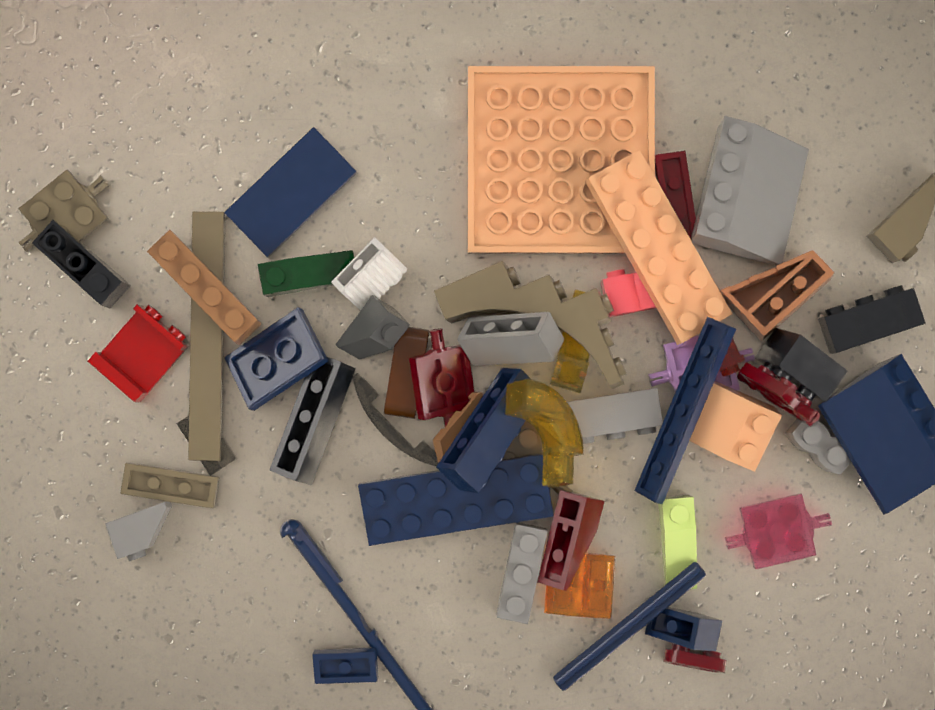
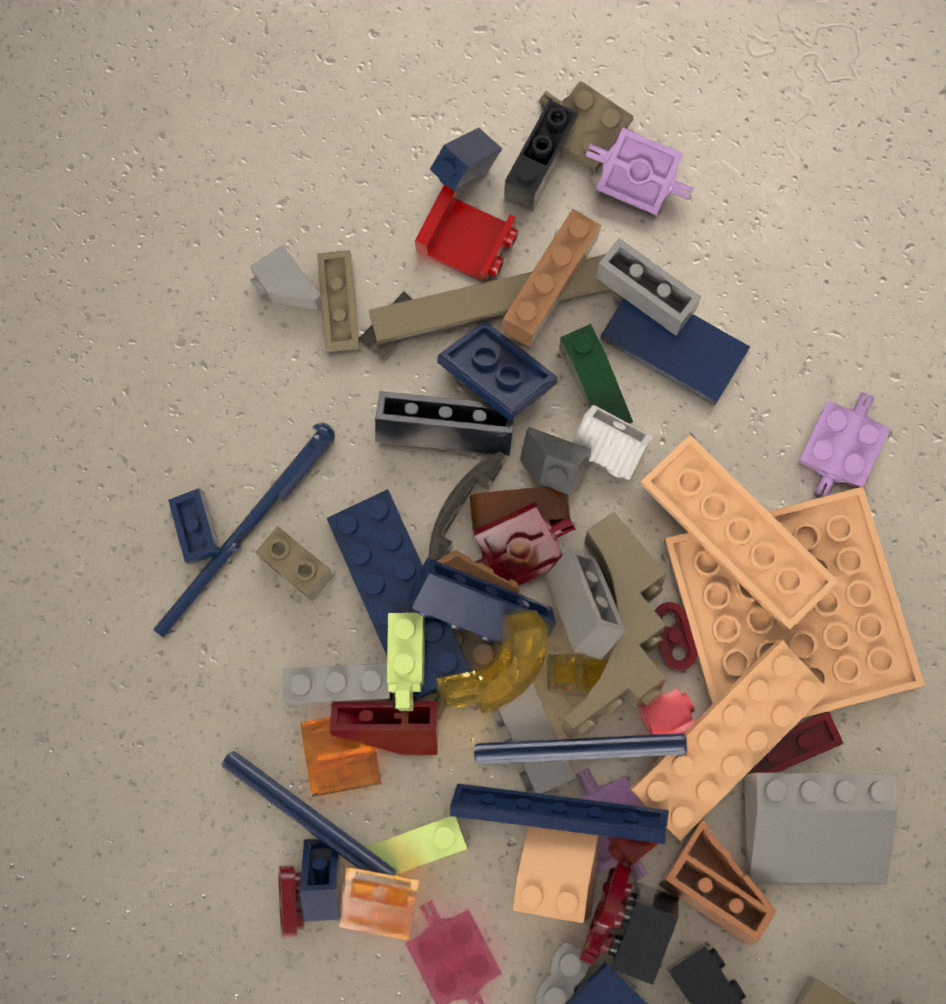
camera: 80 degrees right, 10 degrees down
none -> dark tan brick [255,526,334,601]
none -> clear orange slope [339,867,419,941]
none -> yellowish green hinge [387,613,425,711]
none -> dark blue brick [429,127,503,191]
none -> axle [474,733,687,764]
none -> lavender plate [585,128,694,216]
none -> light grey brick [595,238,701,336]
none -> light nougat plate [640,435,839,631]
none -> dark red plate [655,602,697,671]
none -> lavender plate [798,392,890,498]

